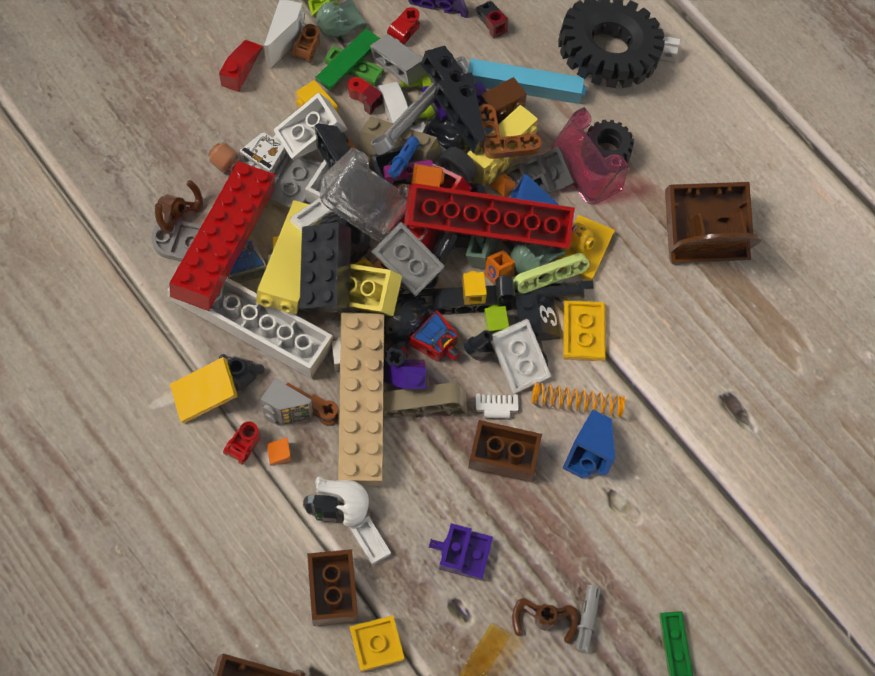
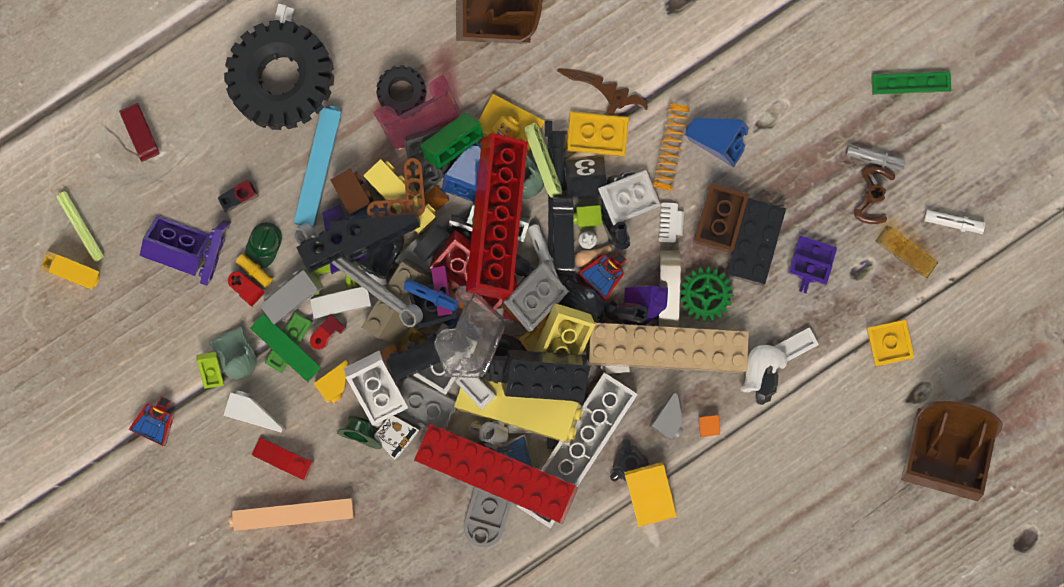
camera: 85 degrees left, 20 degrees up
reddish brown piece [155,180,203,234] -> none
nougat head [209,143,239,172] -> none
red piece [223,421,260,465] -> none
dark orange connector [285,383,338,426] -> none
dark orange piece [291,24,320,63] -> none
reddish brown brick [307,549,358,626] -> none
orange brick [411,163,444,187] -> none
yellow brick [462,271,487,305] -> none
orange brick [485,250,515,285] -> none
none -> light nougat brick [229,498,355,531]
none -> yellow pin [235,253,273,288]
none -> dark green piece [245,222,282,269]
none -> dark green piece [337,415,382,449]
none -> green brick [420,112,484,169]
none -> light grey connector [468,420,509,450]
none -> white axle [528,225,557,277]
none -> reddish brown piece [557,69,648,115]
none -> light nougat piece [574,245,612,268]
none -> white piece [579,231,597,250]
none -> green gear [680,267,734,322]
none -> black brick [725,198,786,286]

